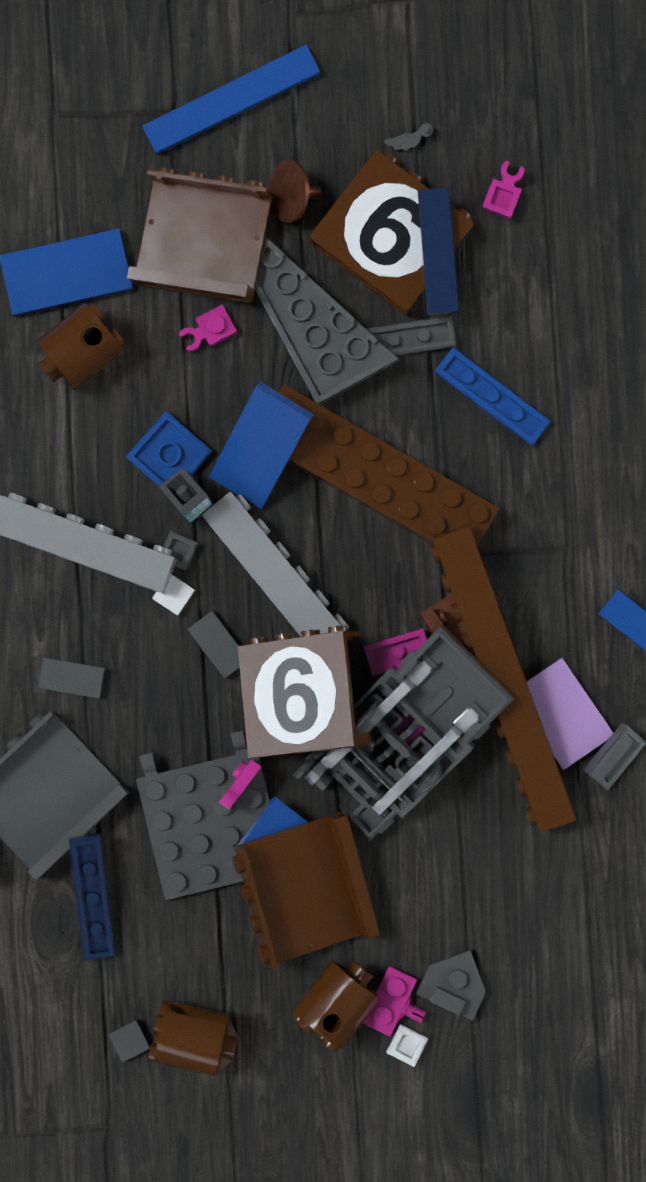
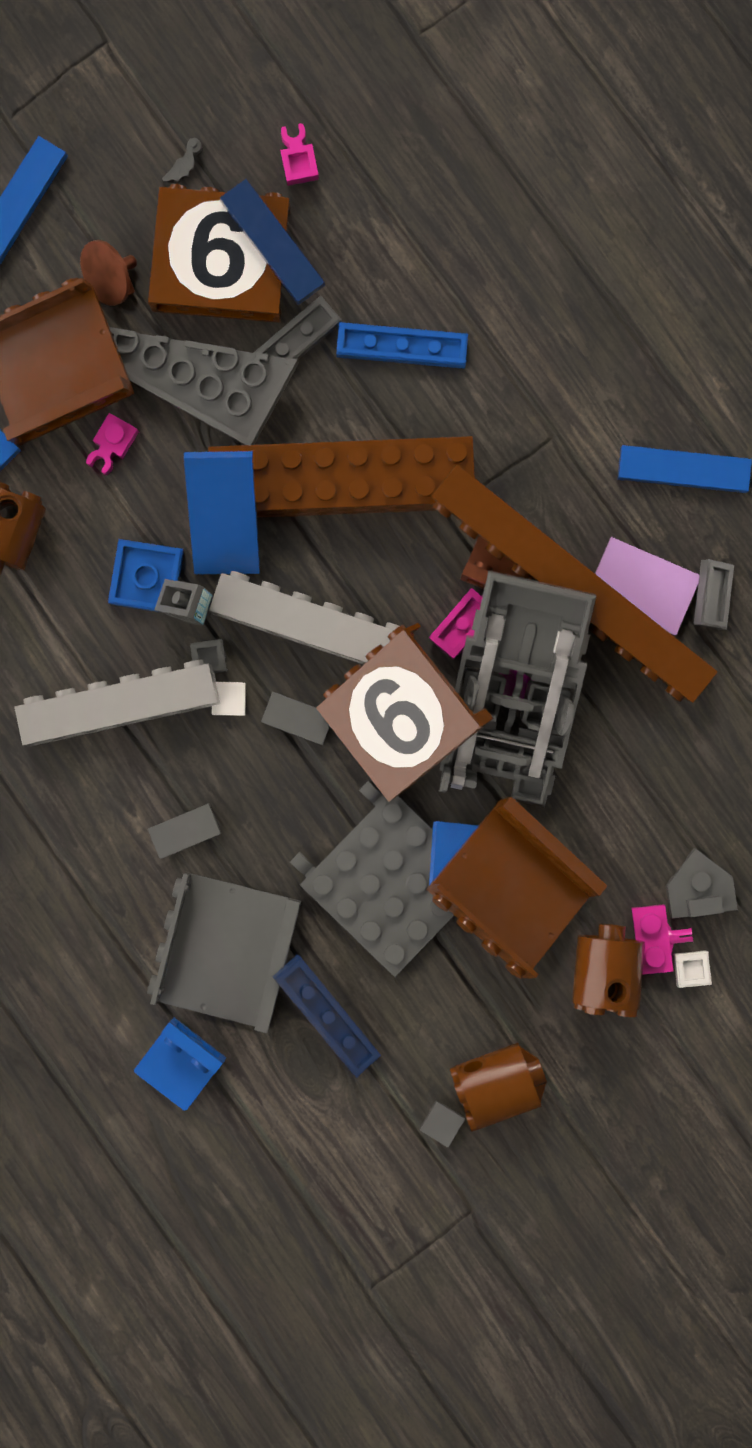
camera: 30 degrees left, 0 degrees up
dark pink plate [219,759,262,809] -> none

